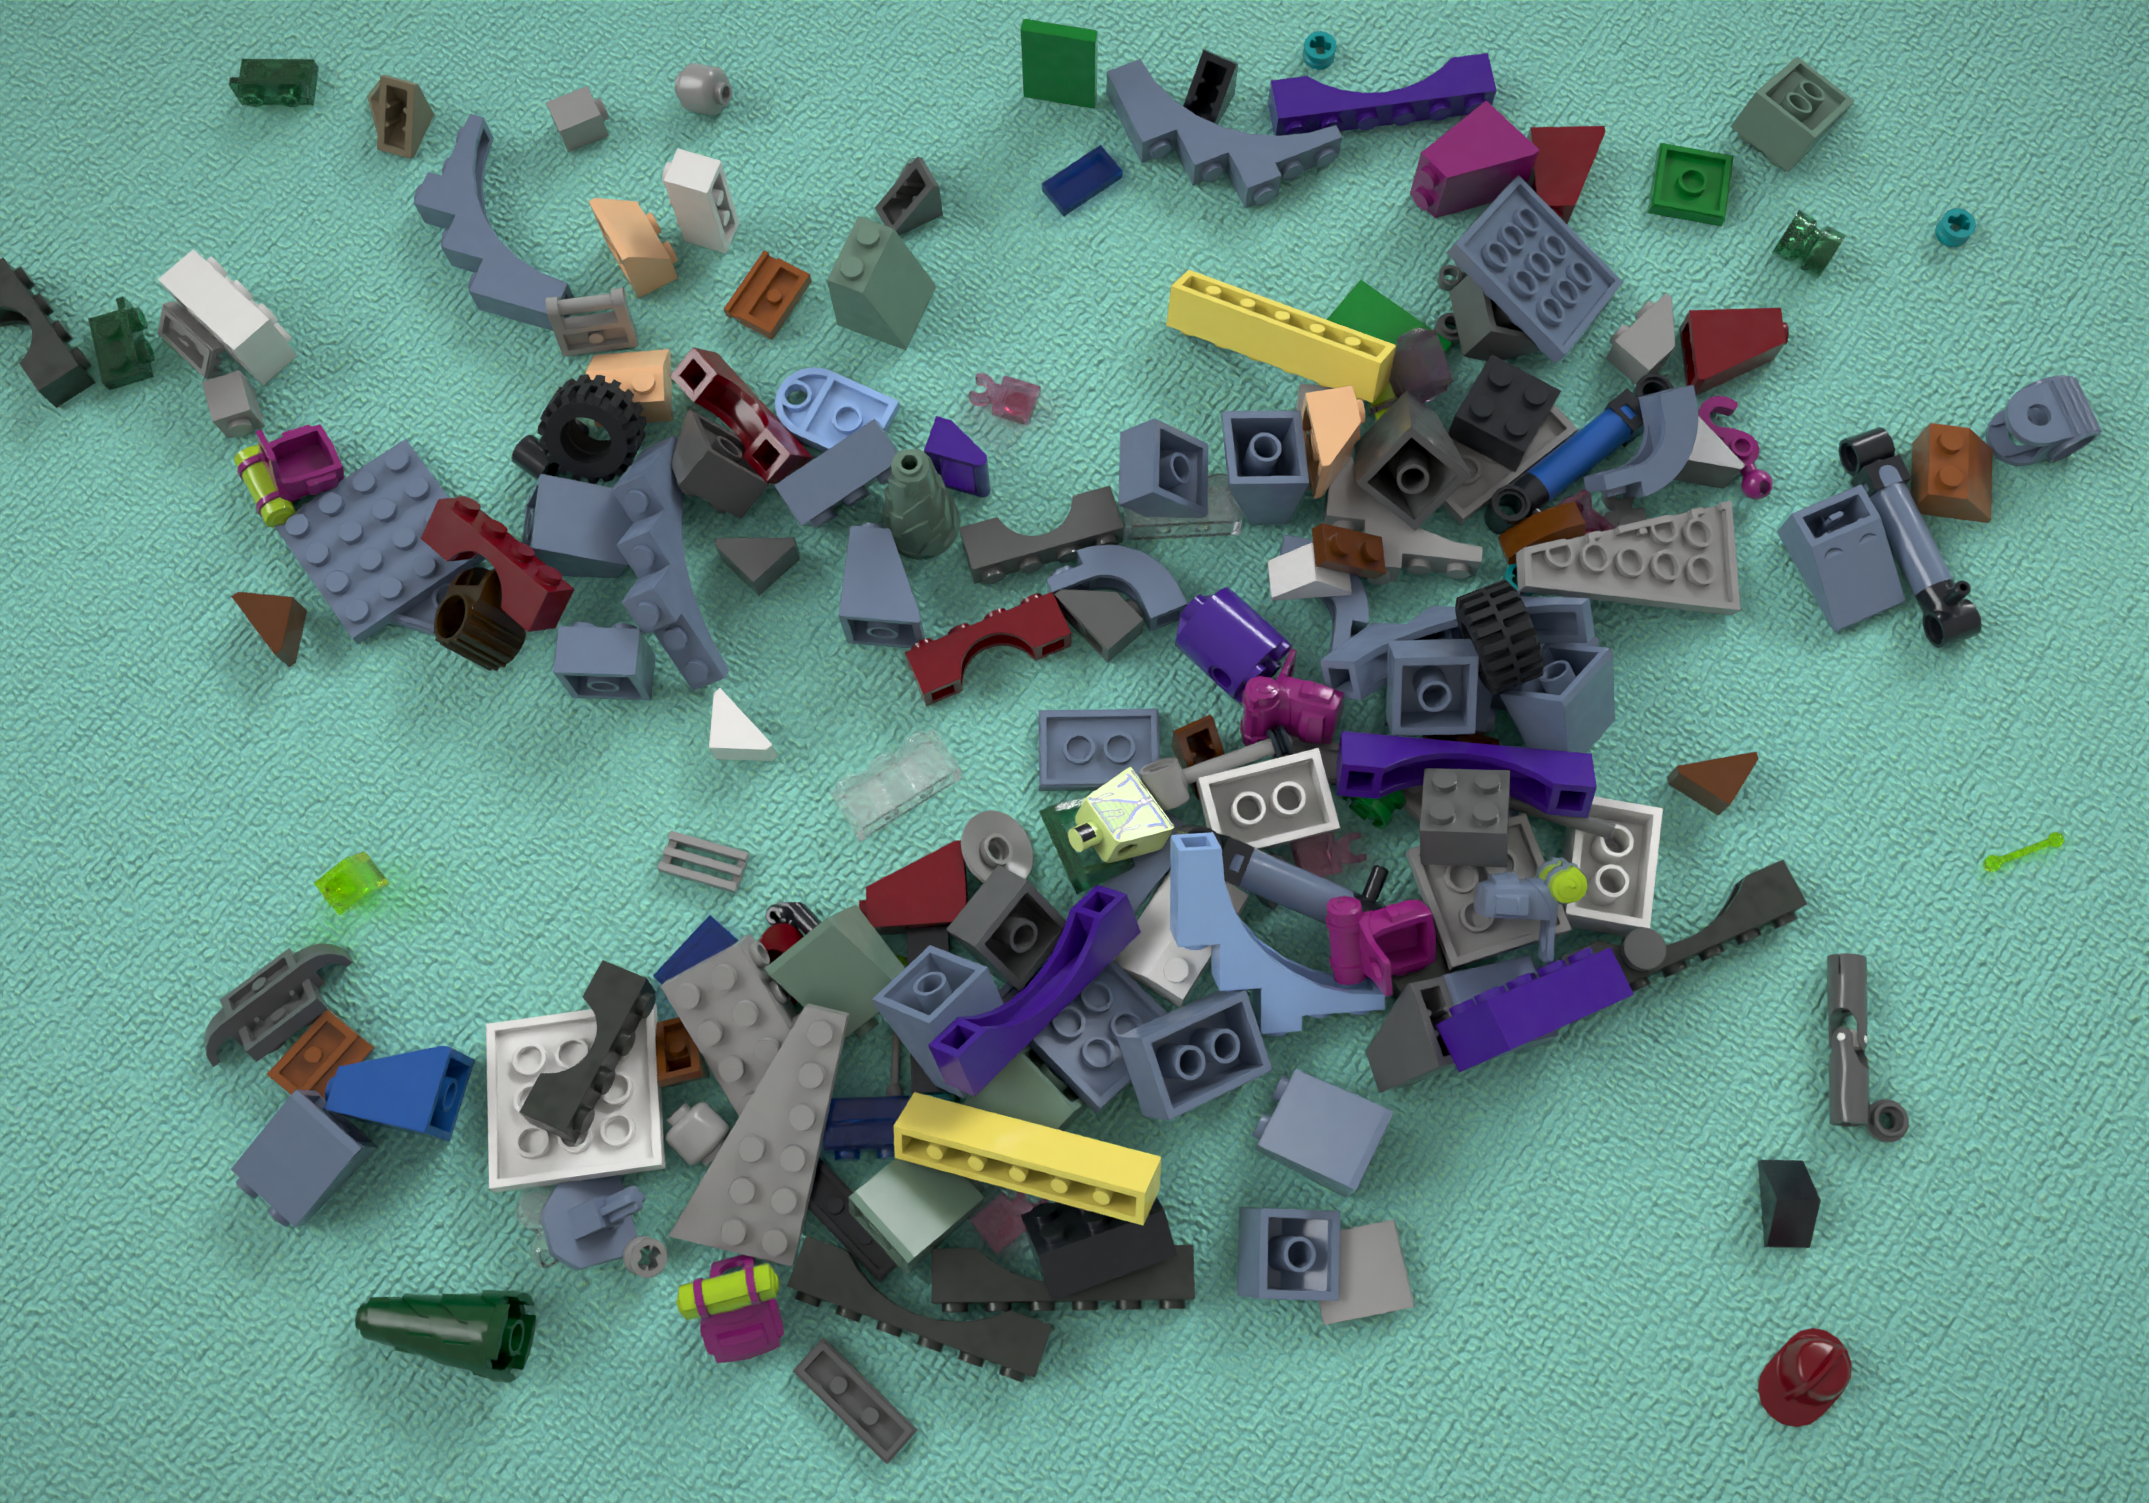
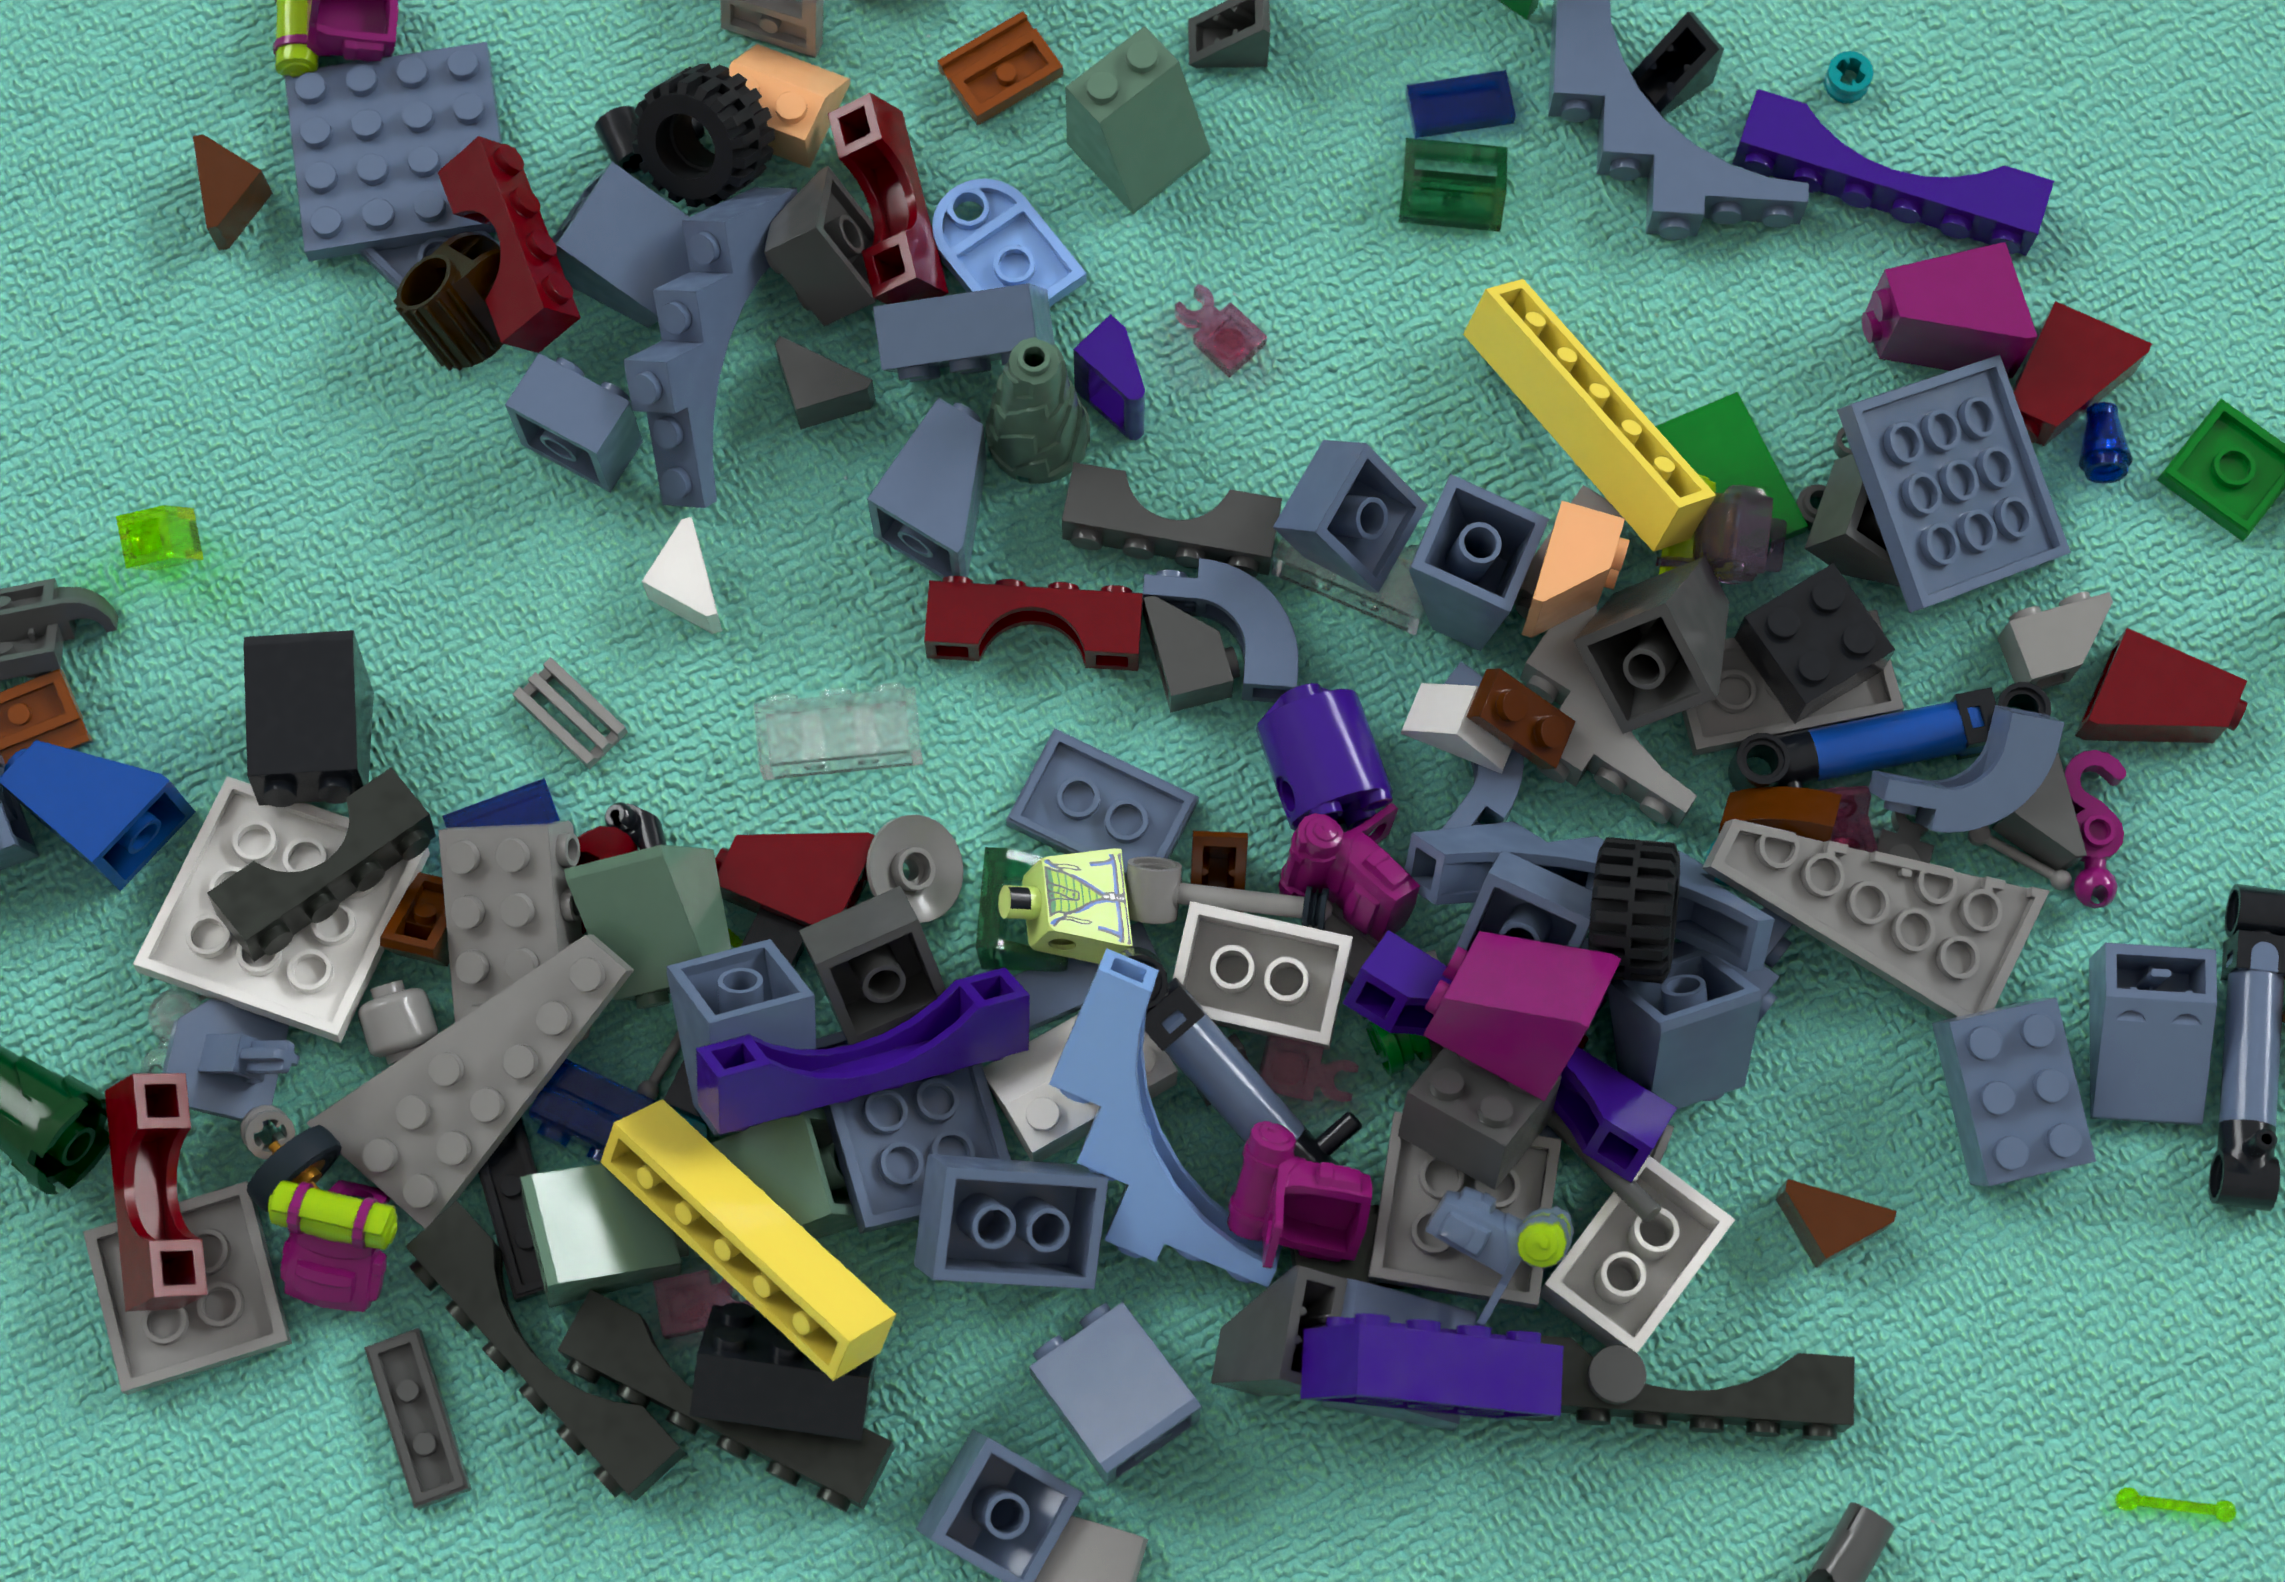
camera: 25 degrees right, 0 degrees up
none -> light grey plate [83,1181,292,1395]
none -> dark red arch [105,1073,208,1312]
none -> black slope [243,630,374,807]
none -> black wheel [246,1125,342,1212]
none -> clear green tile [1398,138,1508,232]
none -> magenta slope [1423,931,1621,1101]
none -> sand blue brick [1932,997,2096,1186]
none -> light grey hinge [1968,826,2072,890]
none -> clear blue cone [2079,402,2133,484]

